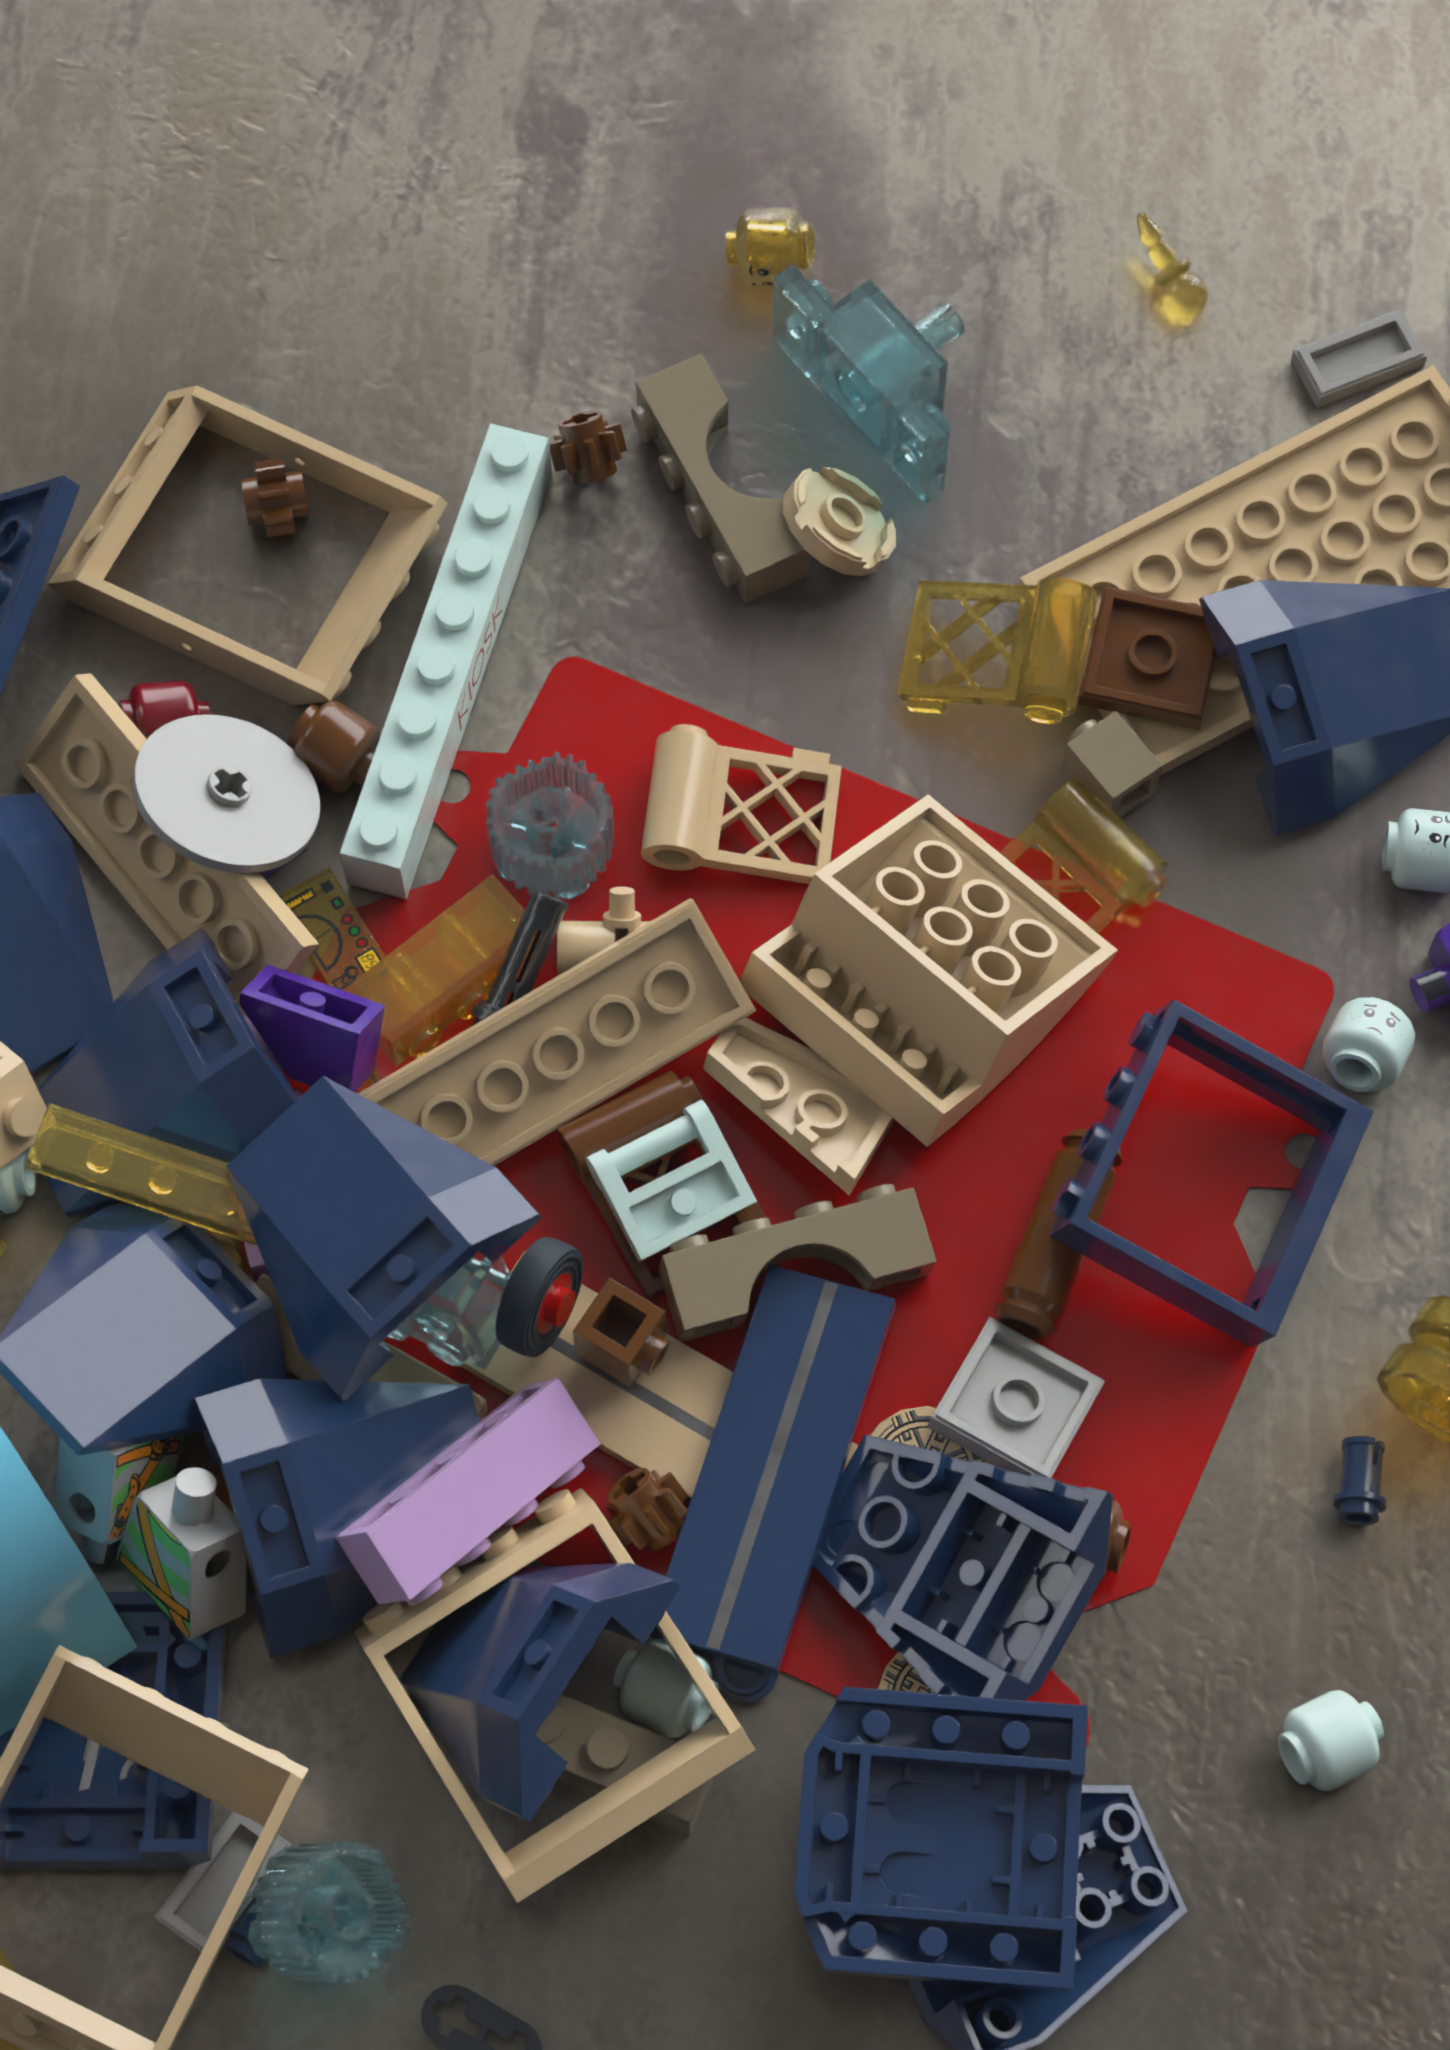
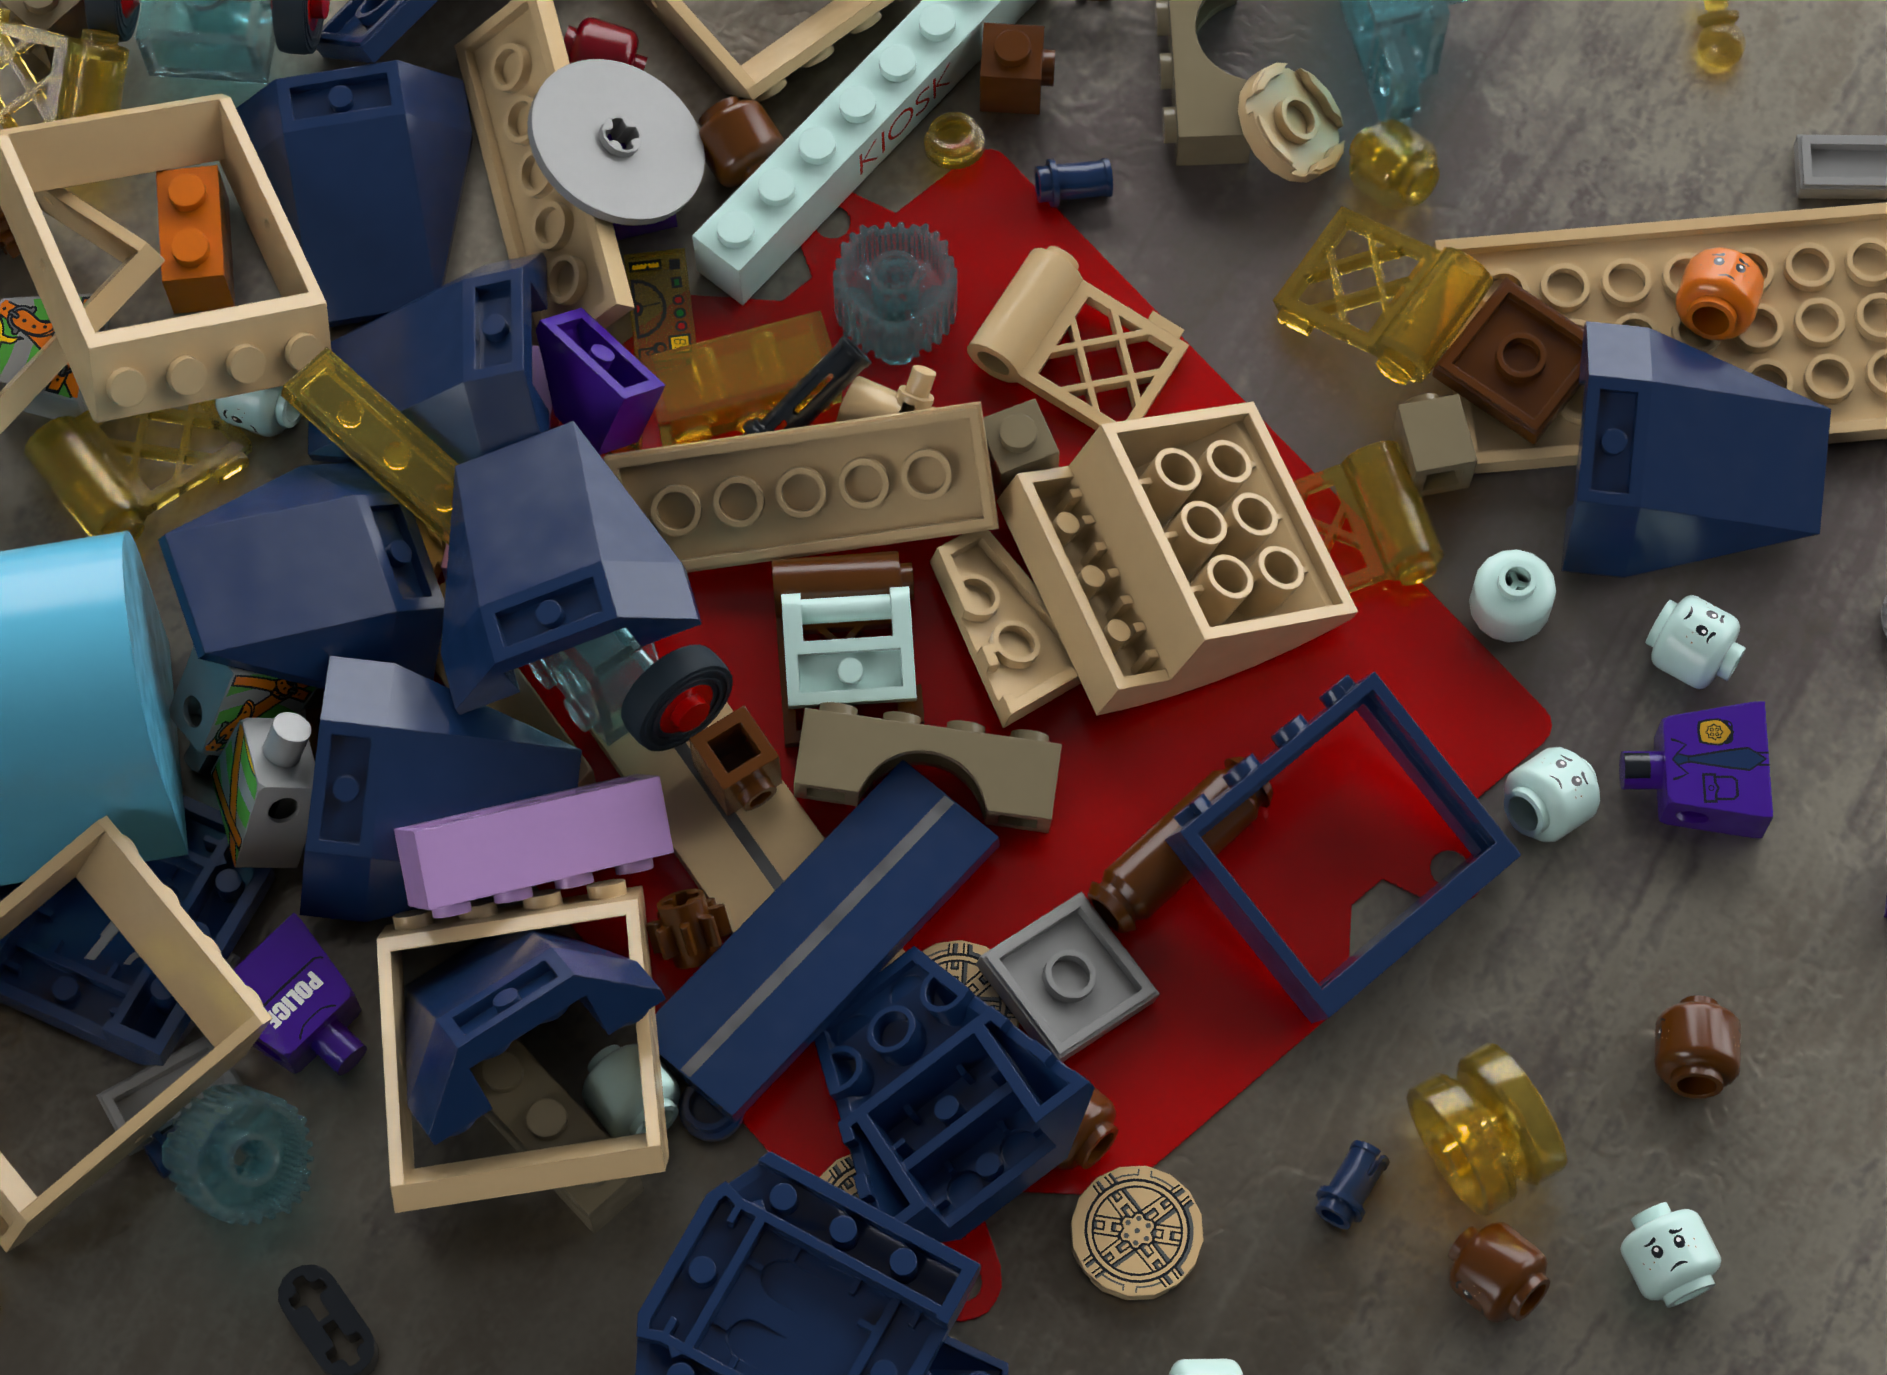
camera: 25 degrees right, 0 degrees up
none -> dark purple torso [233,913,367,1076]
none -> clear yellow plate [924,112,985,169]
none -> reddish brown brick [980,23,1056,115]
none -> dark tan brick [983,399,1059,498]
none -> dark blue pin [1034,158,1113,208]
none -> tan tile [1070,1166,1203,1301]
none -> clear yellow head [1348,119,1440,210]
none -> light aqua head [1469,549,1556,643]
none -> orange head [1676,247,1764,340]

